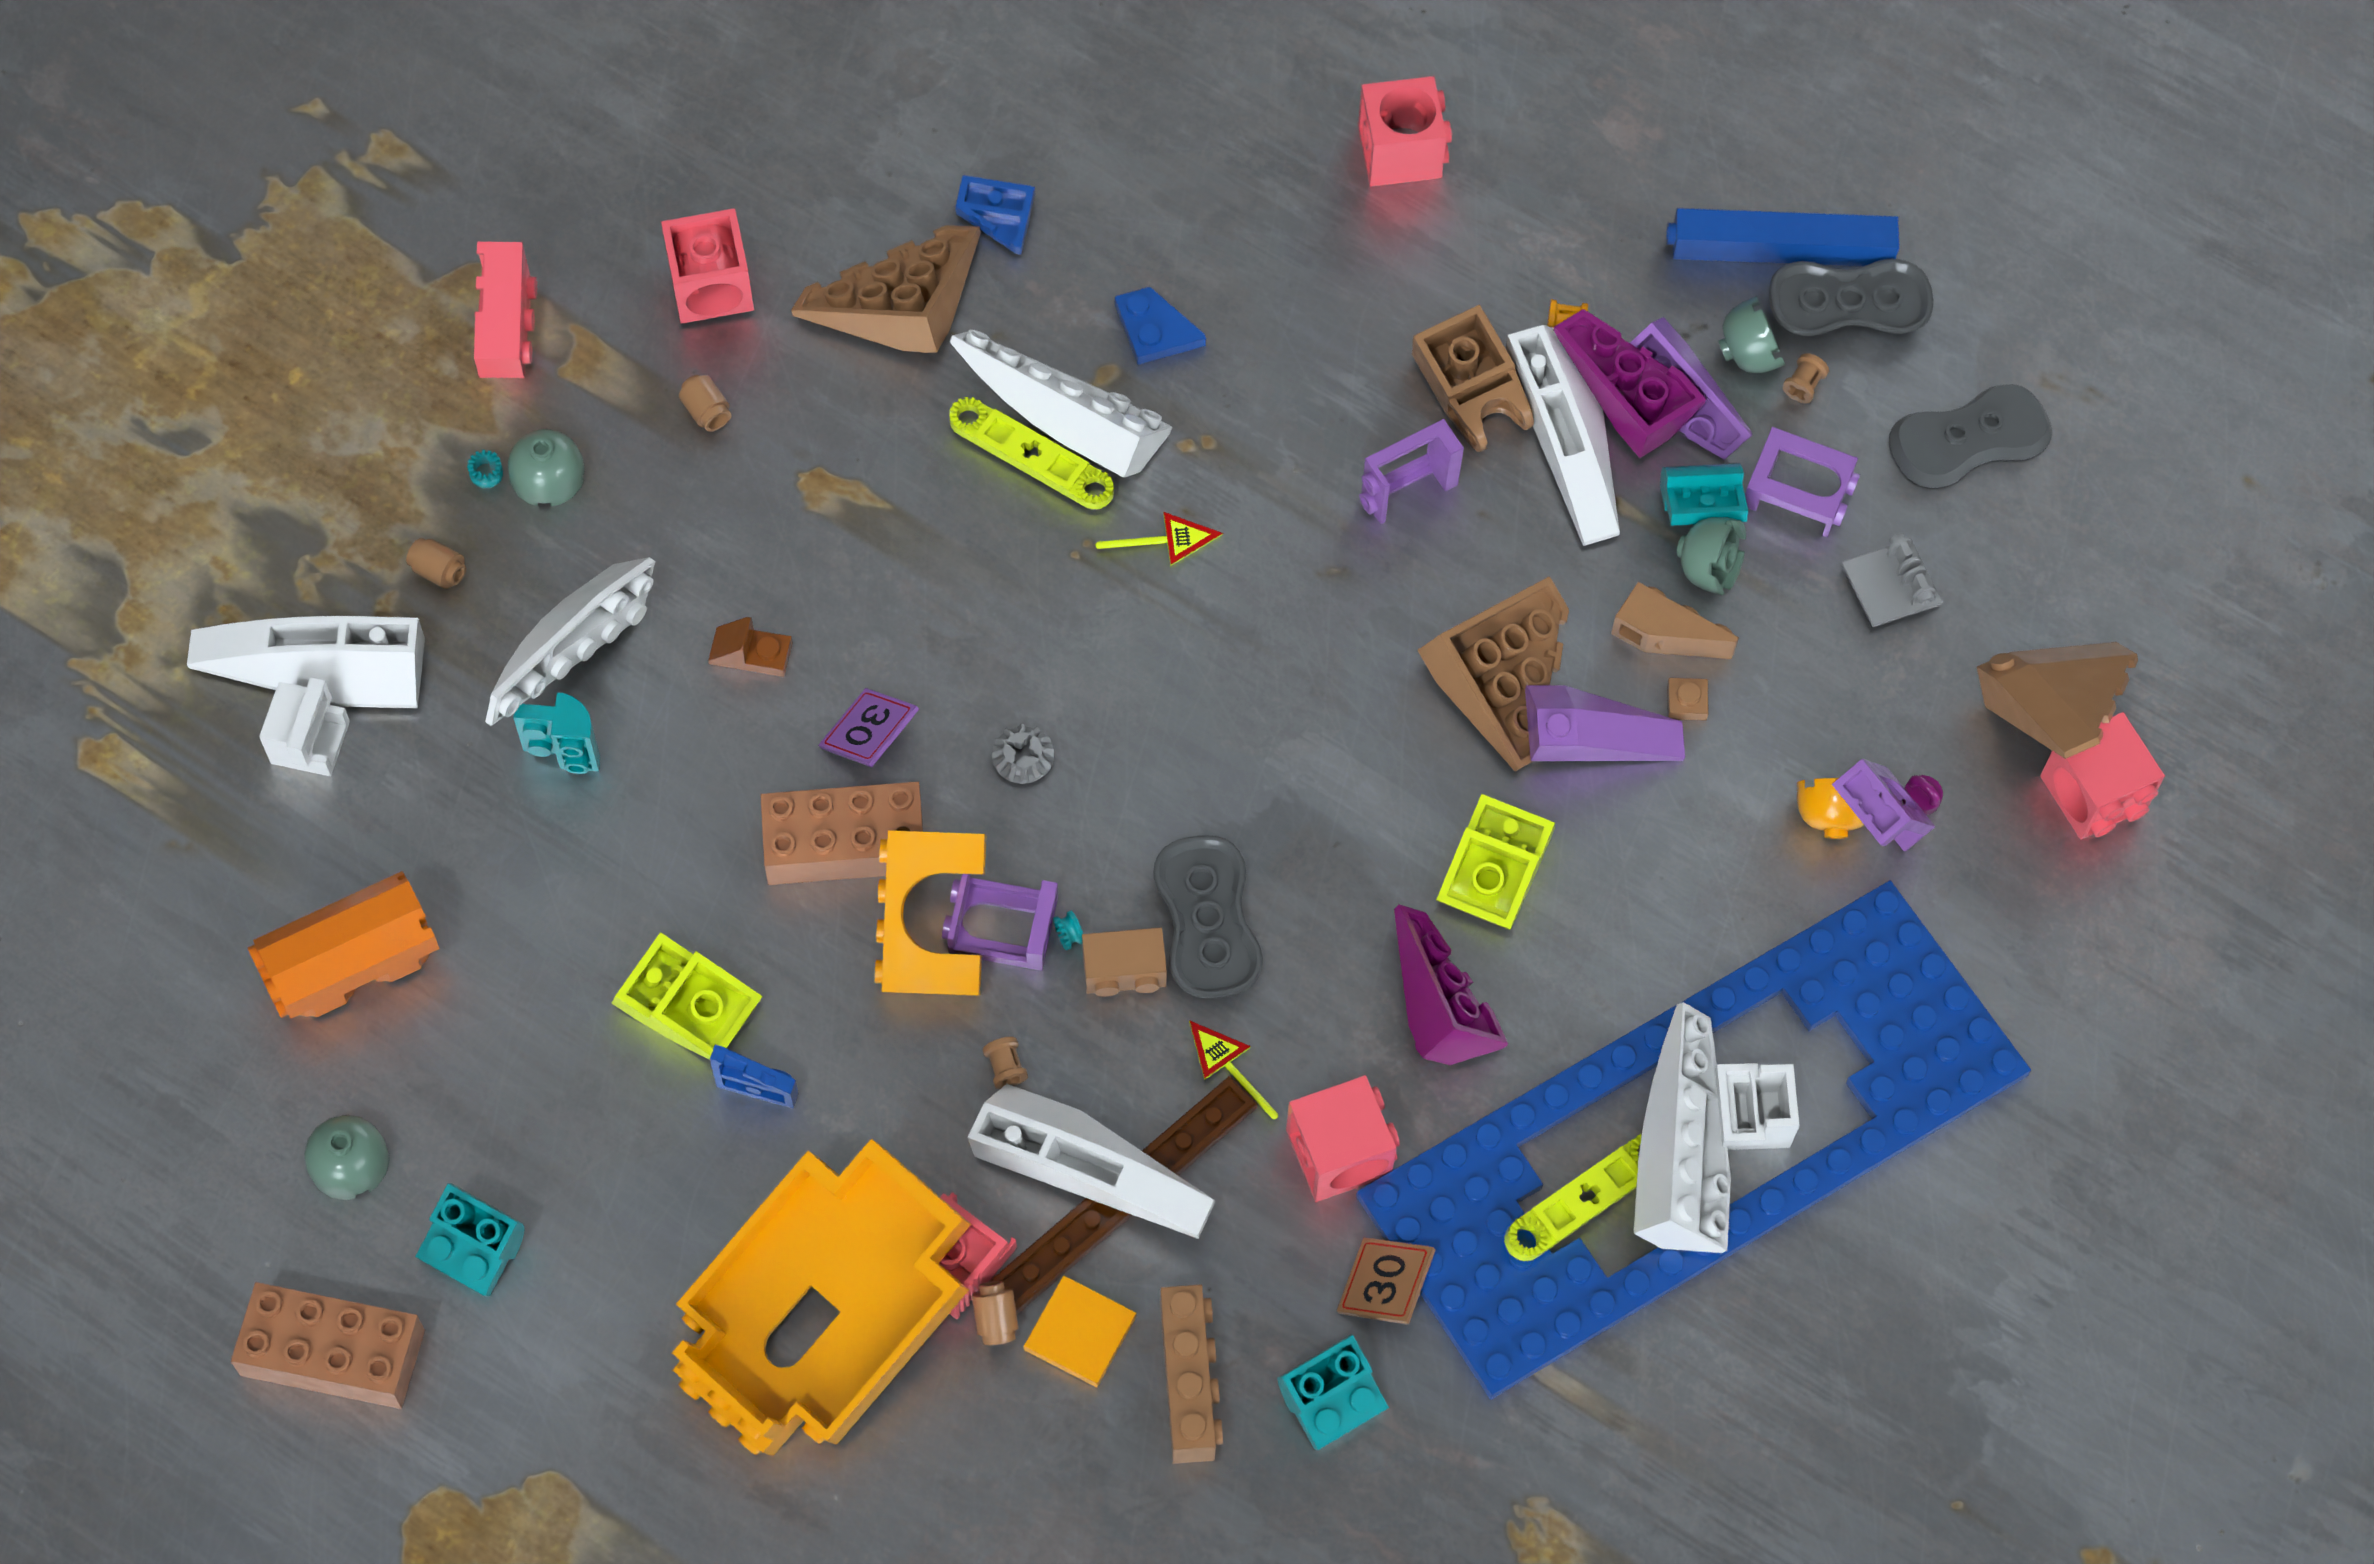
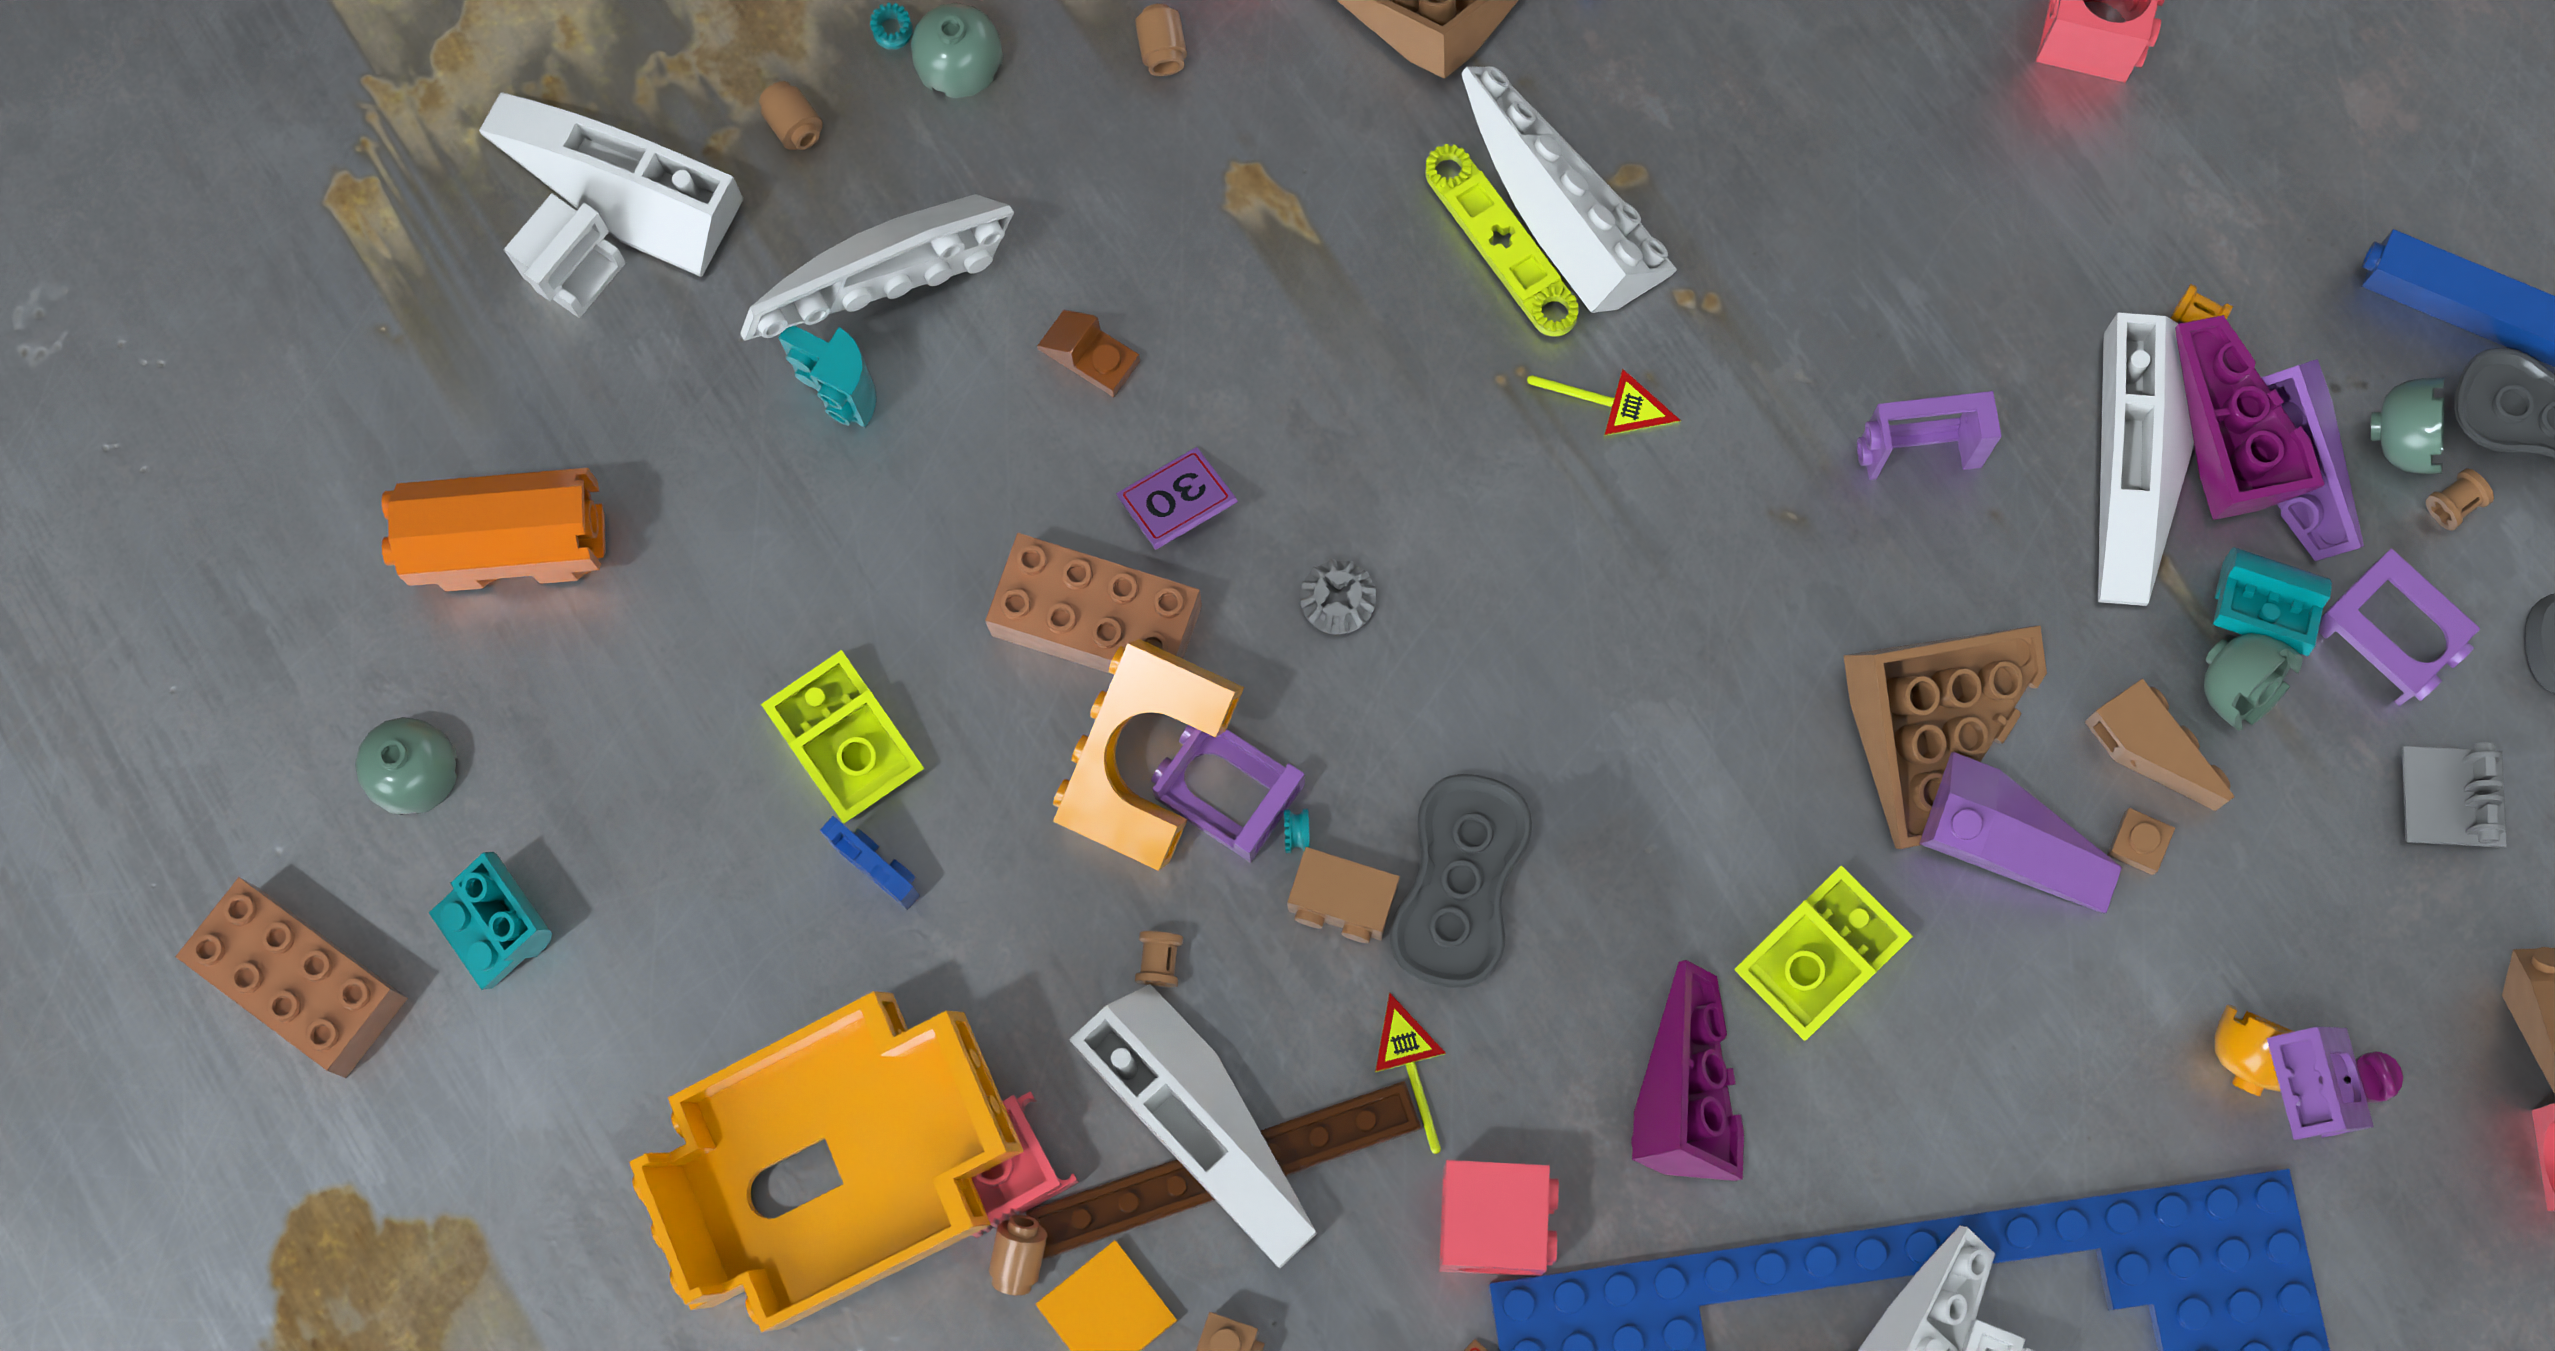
camera: 30 degrees right, 10 degrees up
blue wing [1114,287,1206,365] -> none
medium nougat brick [1412,304,1534,452] -> none

